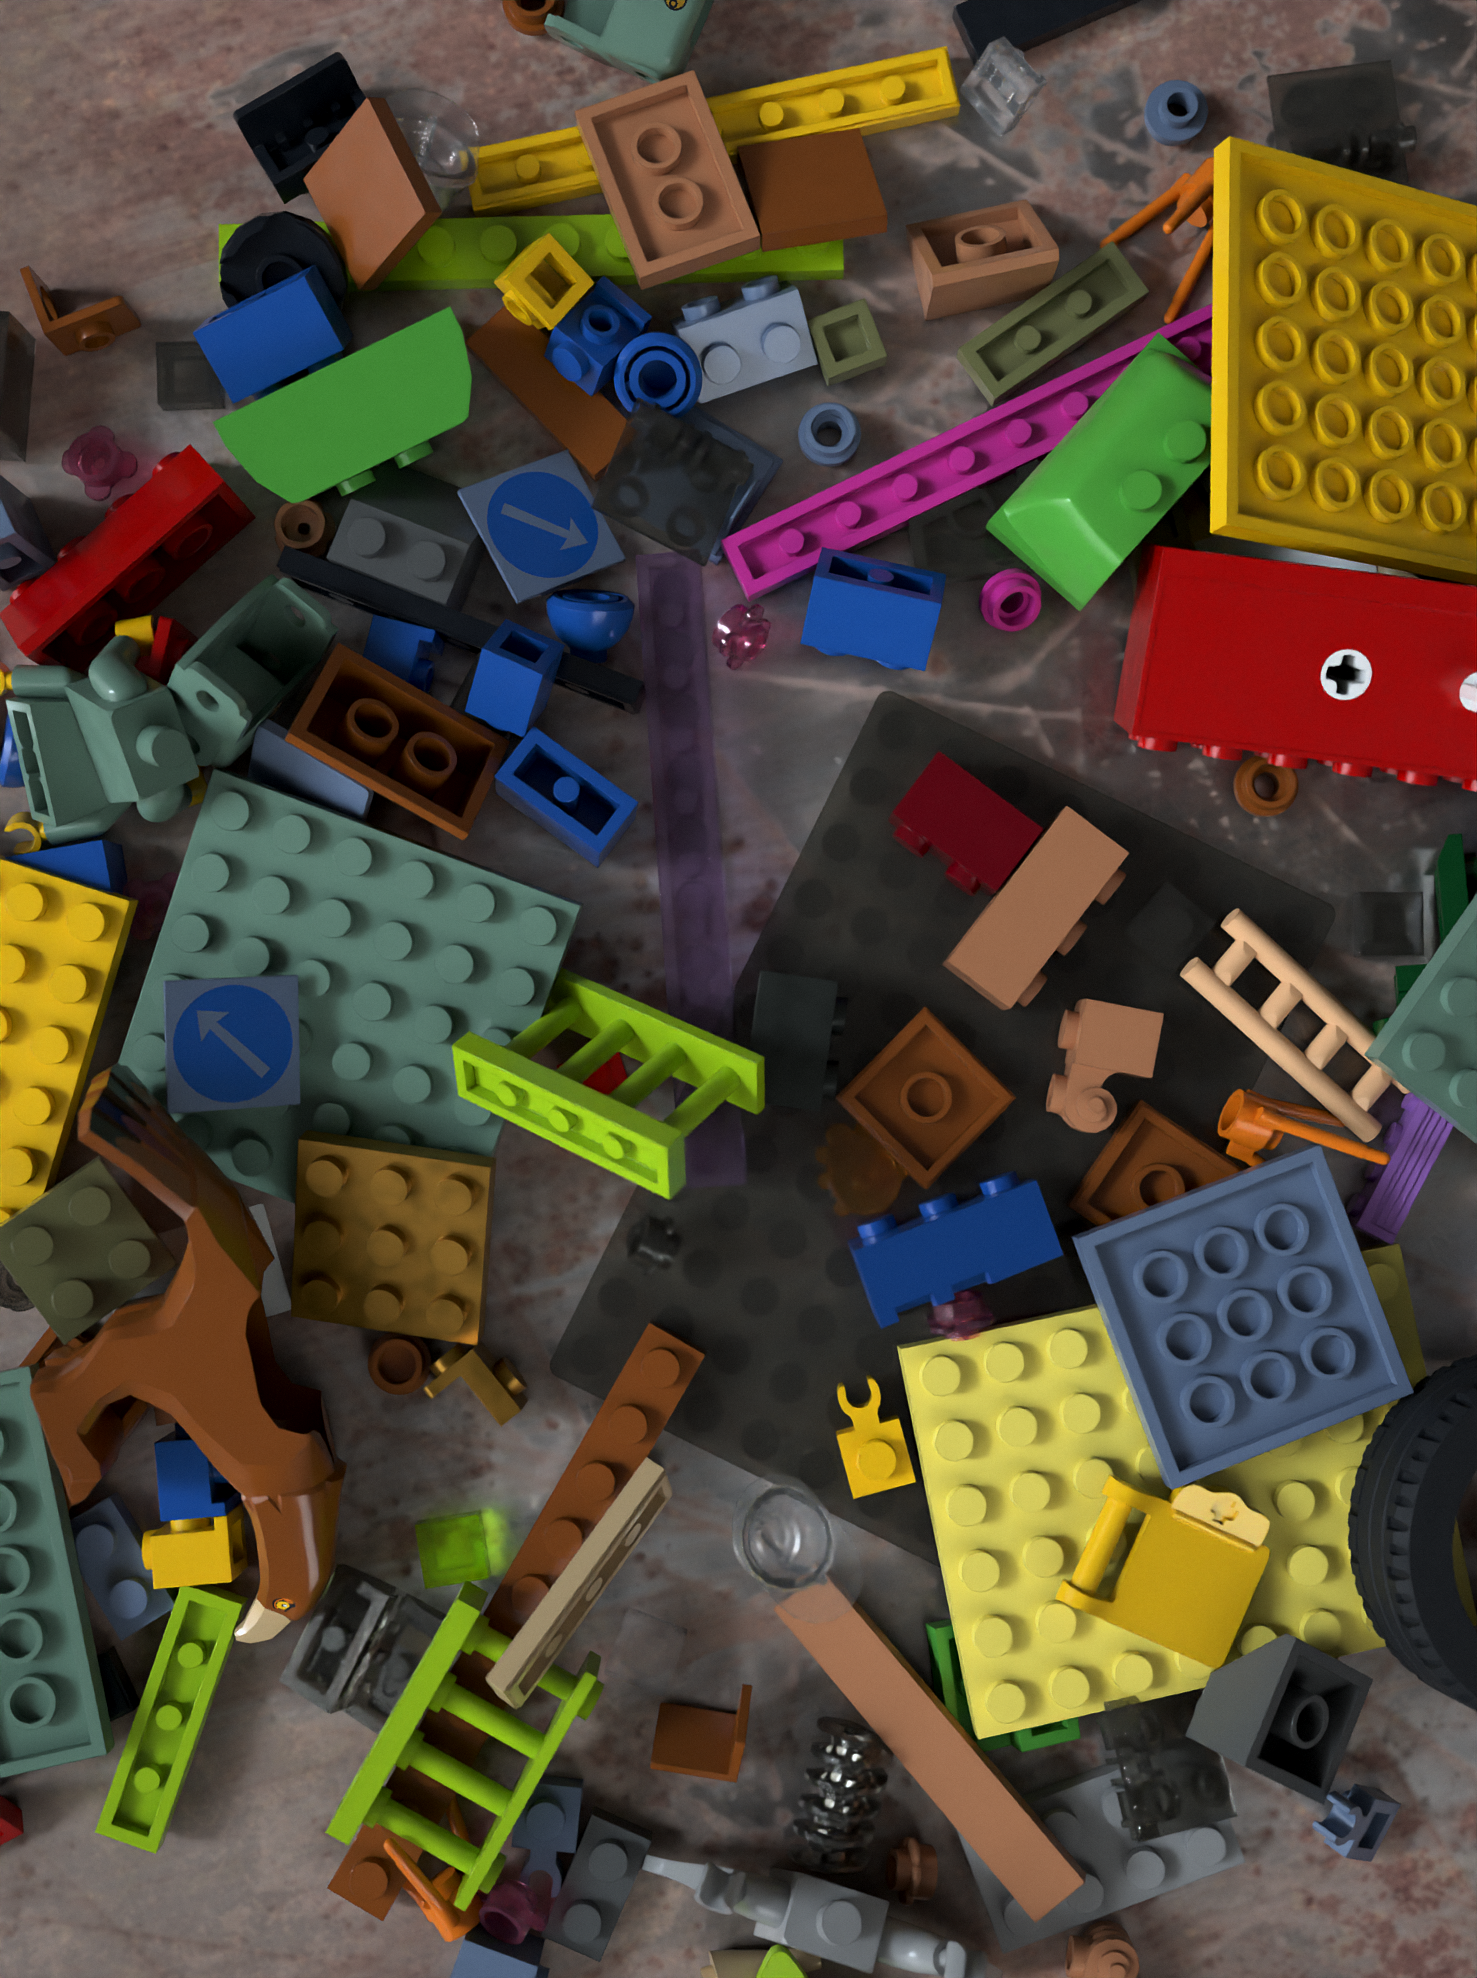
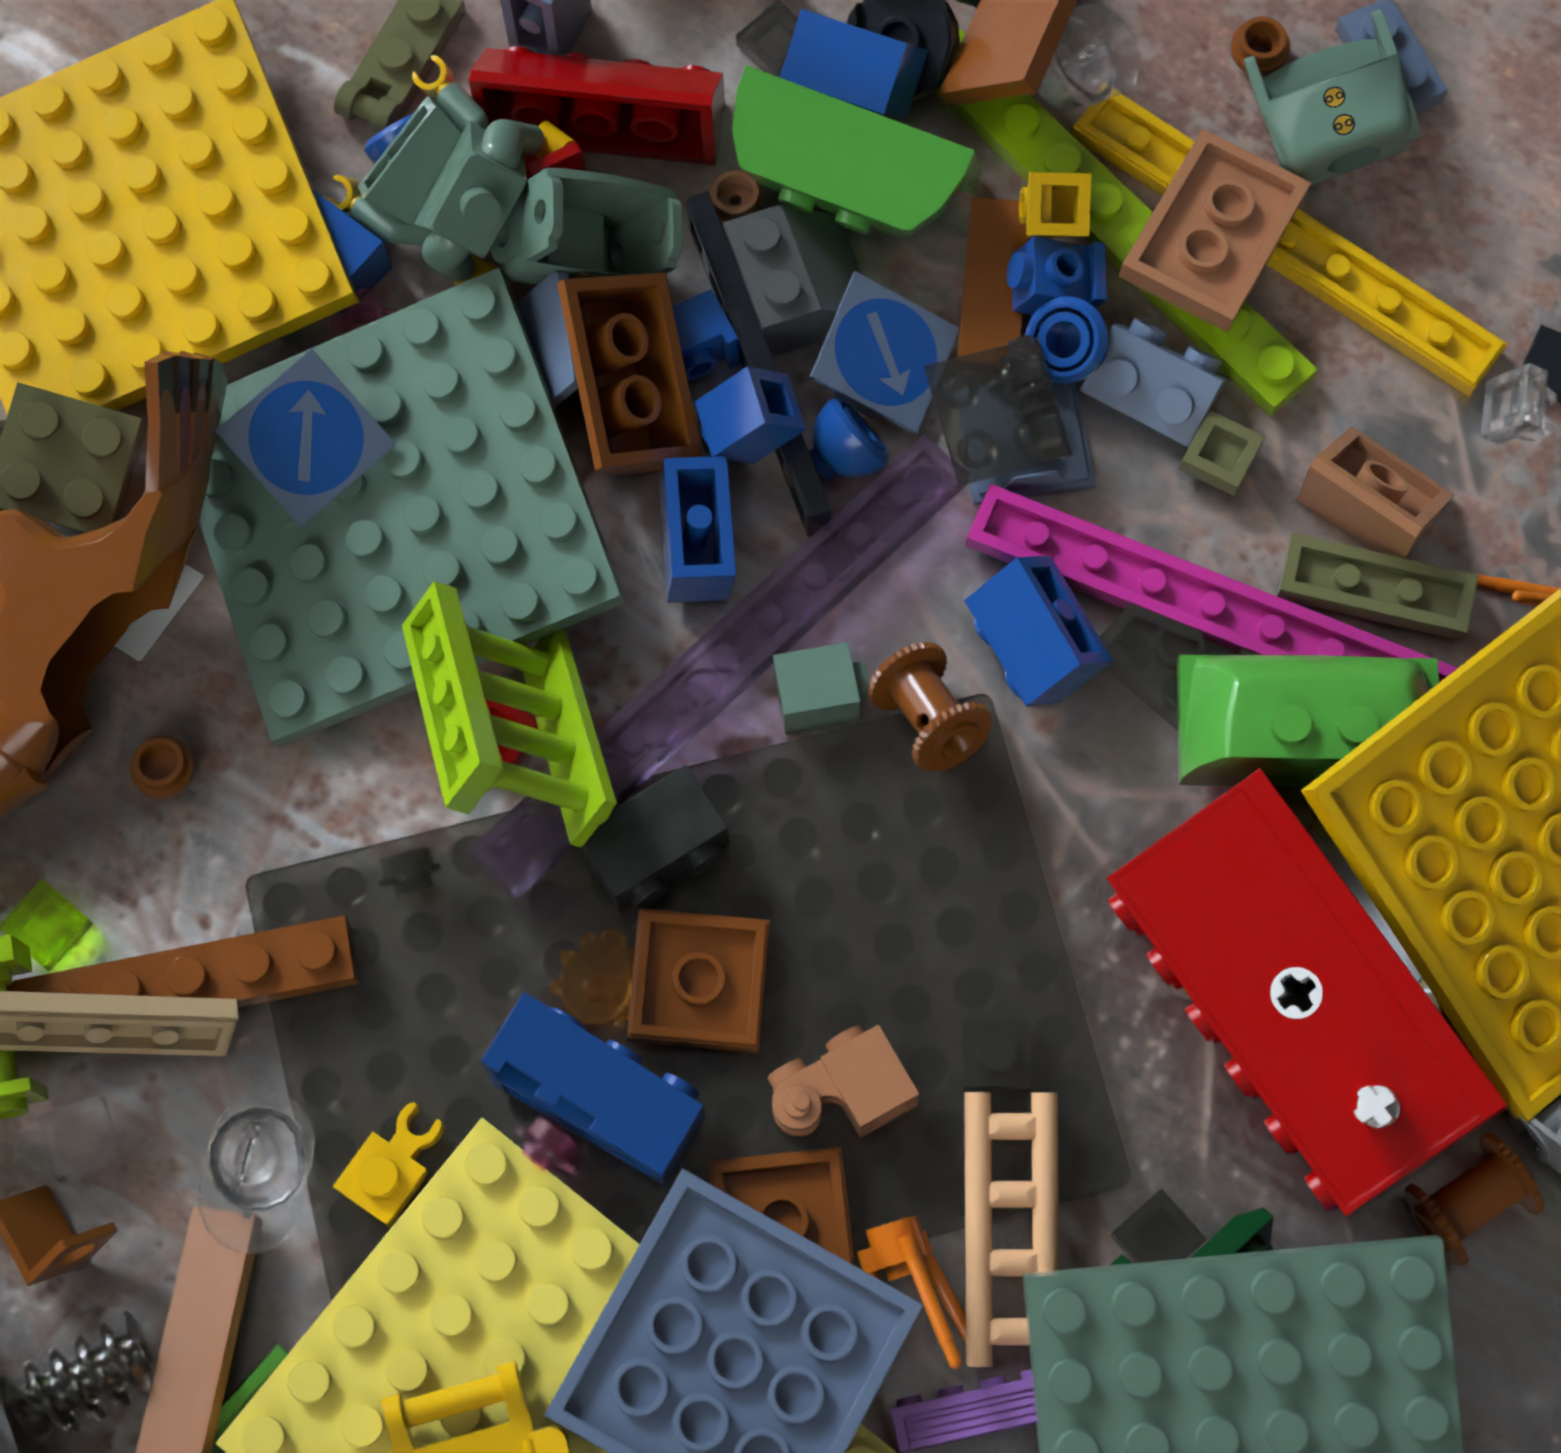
camera: 45 degrees right, 15 degrees down
clear pink plate [61,426,138,501] -> none
pearl gold plate [291,1130,497,1346] -> none
pearl gold bracket [423,1341,528,1427] -> none
clear pink plate [712,604,771,670] -> none
dark orange tile [737,128,888,252] -> none
sand blue plate [798,402,861,467] -> none
dark red brick [888,751,1043,897] -> none
nougat brick [942,806,1129,1011] -> none
dark pink plate [978,568,1041,632] -> none
dark orange plate [1233,755,1299,817] -> none
none -> sand green brick [773,642,869,734]
none -> dark orange hose [868,642,992,771]

